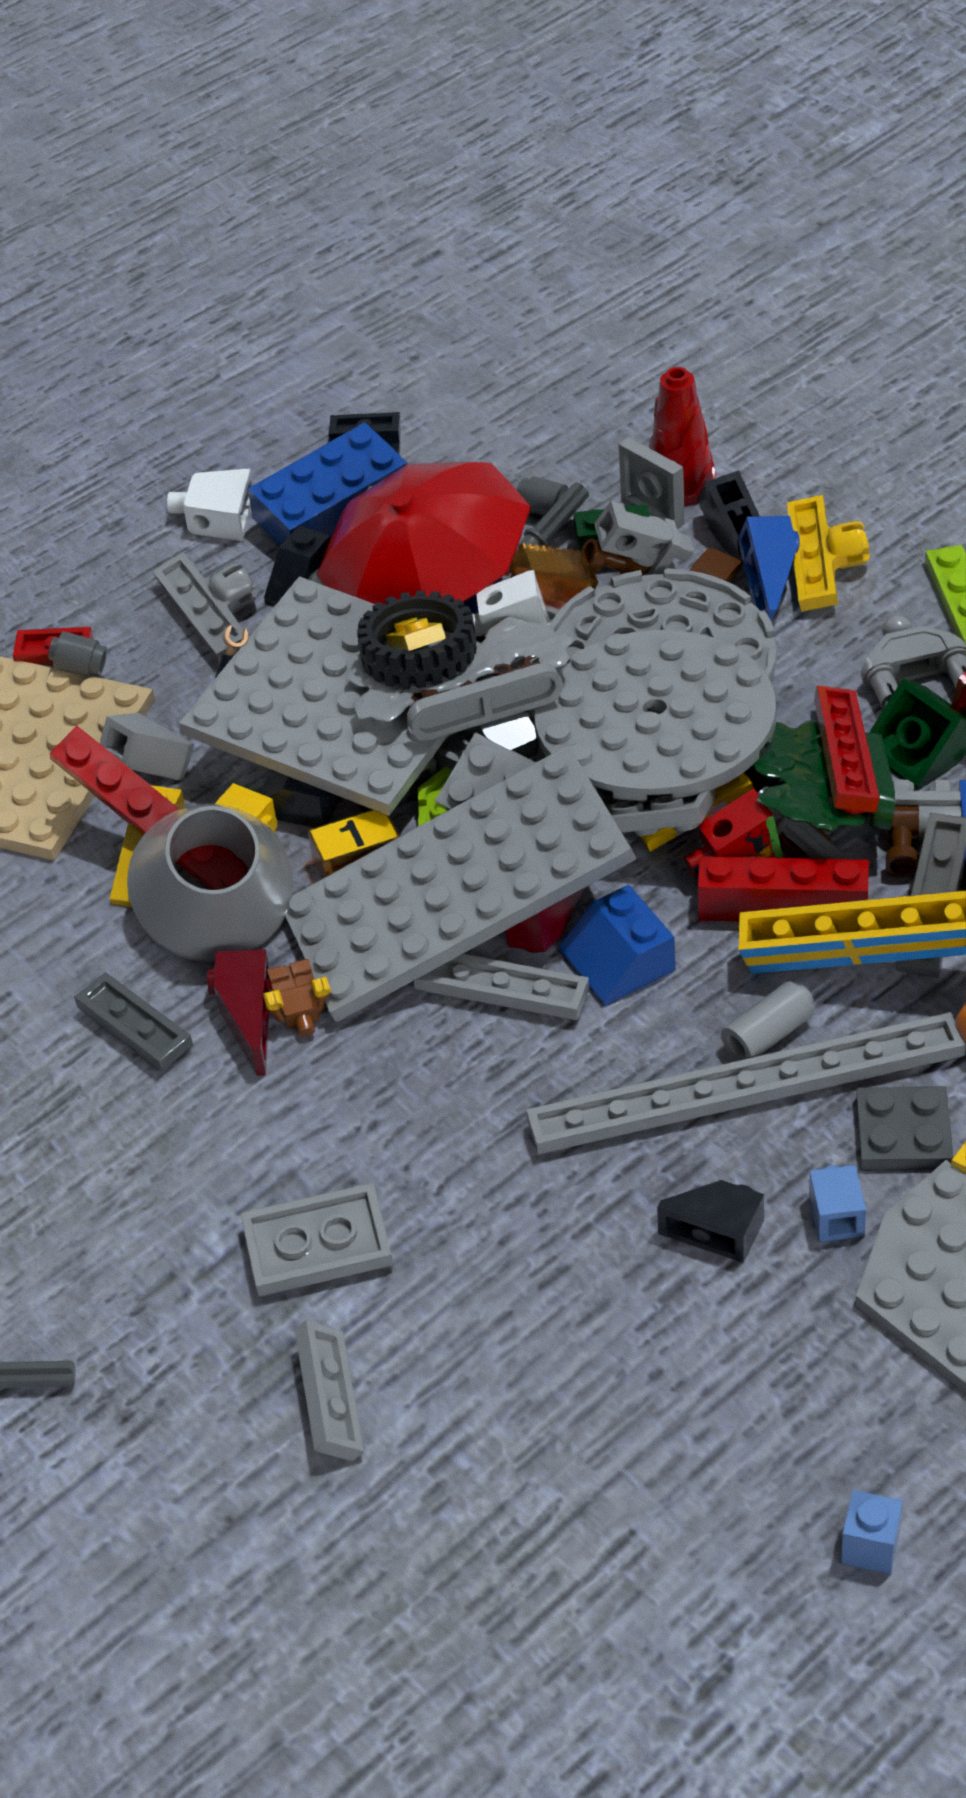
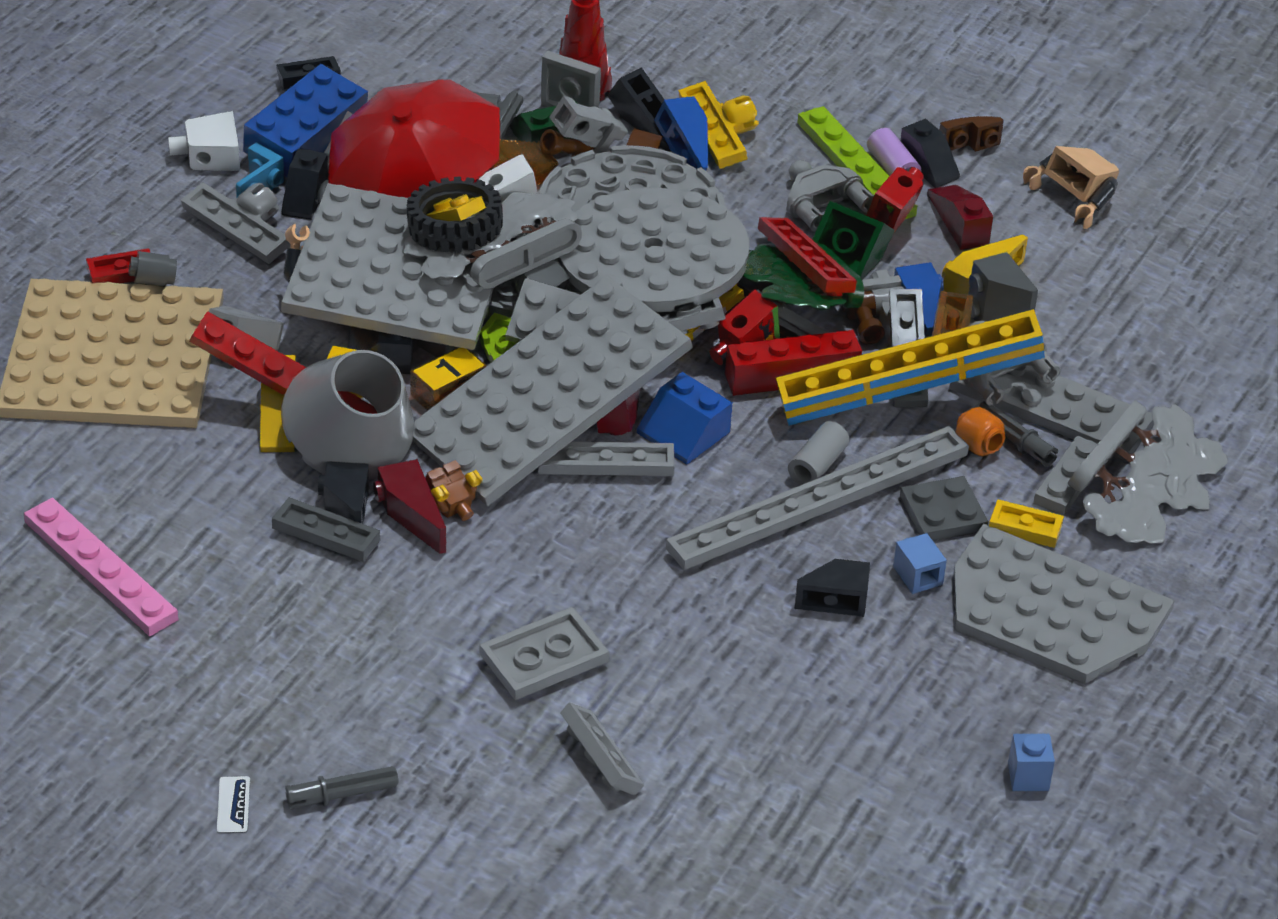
camera: 25 degrees left, 5 degrees down
none -> dark azure bracket [236,142,284,198]
none -> black slope [318,461,369,524]

